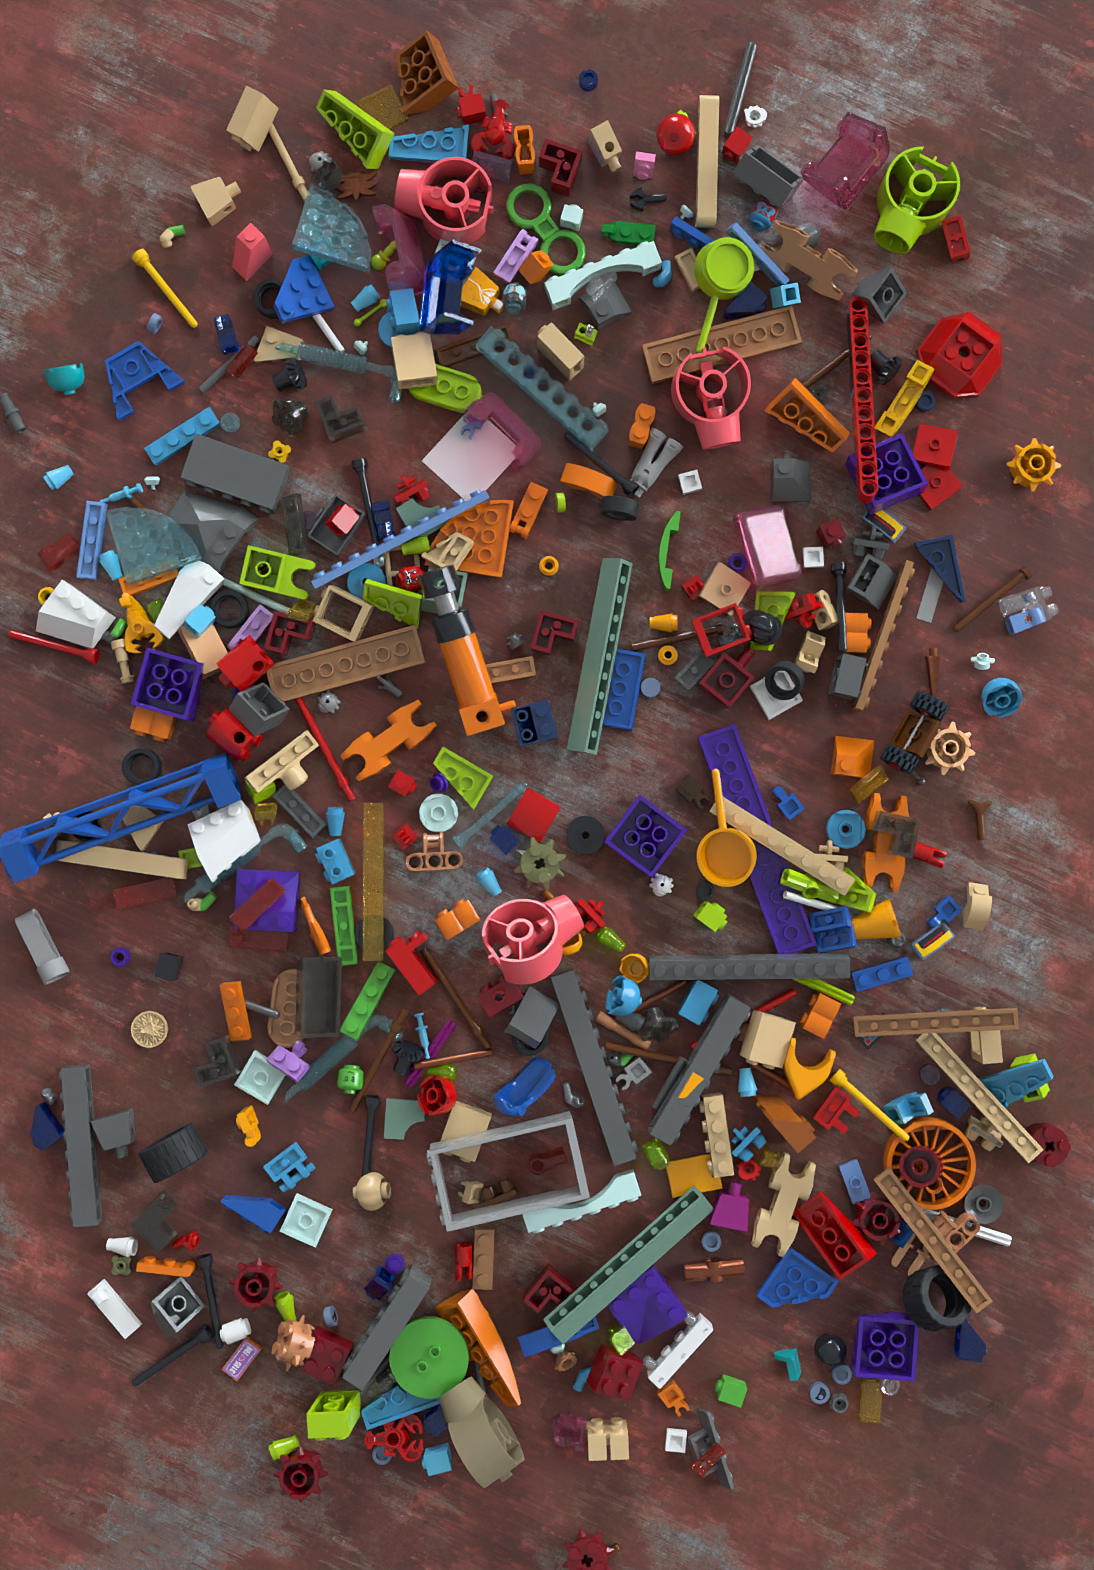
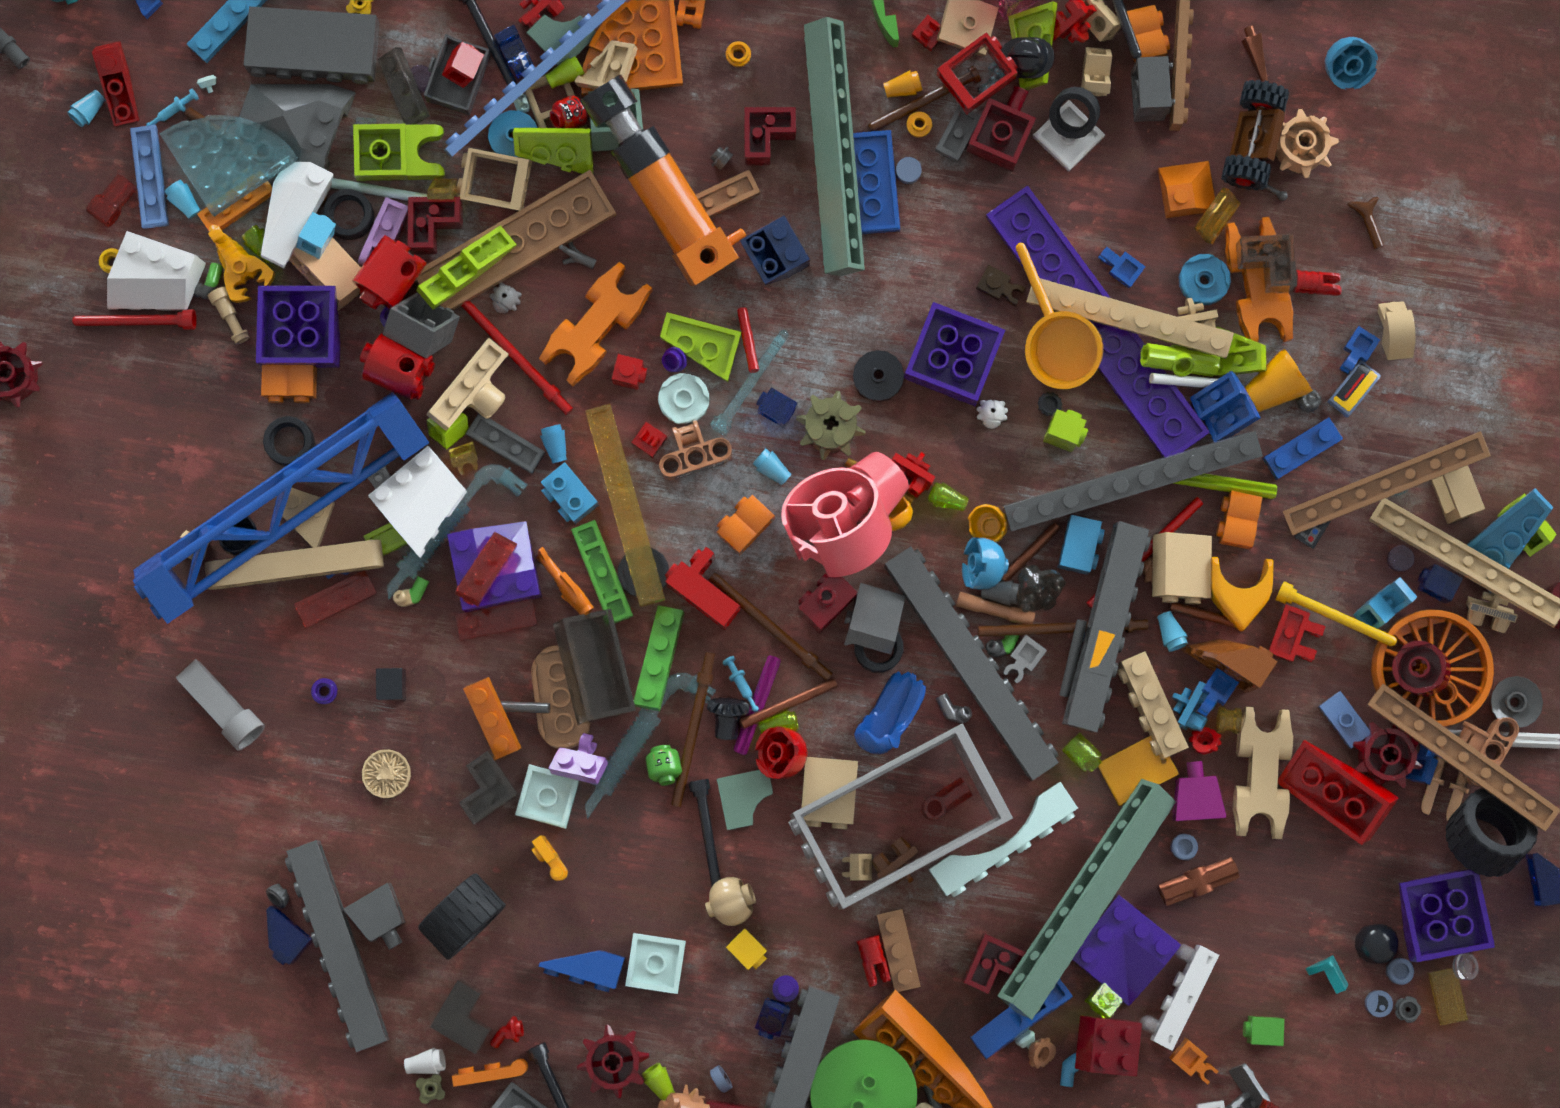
camera: 20 degrees left, 5 degrees down
dark azure plate [263,1142,316,1192] -> none
red slope [506,787,561,843] -> none
blue plate [756,1246,839,1308] -> none
light aqua plate [971,653,995,670] -> none
none -> red slope [92,41,139,126]
none -> lime slope [416,226,517,309]
none -> yellow brick [726,928,767,970]
none -> red piece [737,307,759,373]
none -> blue plate [1197,668,1239,717]

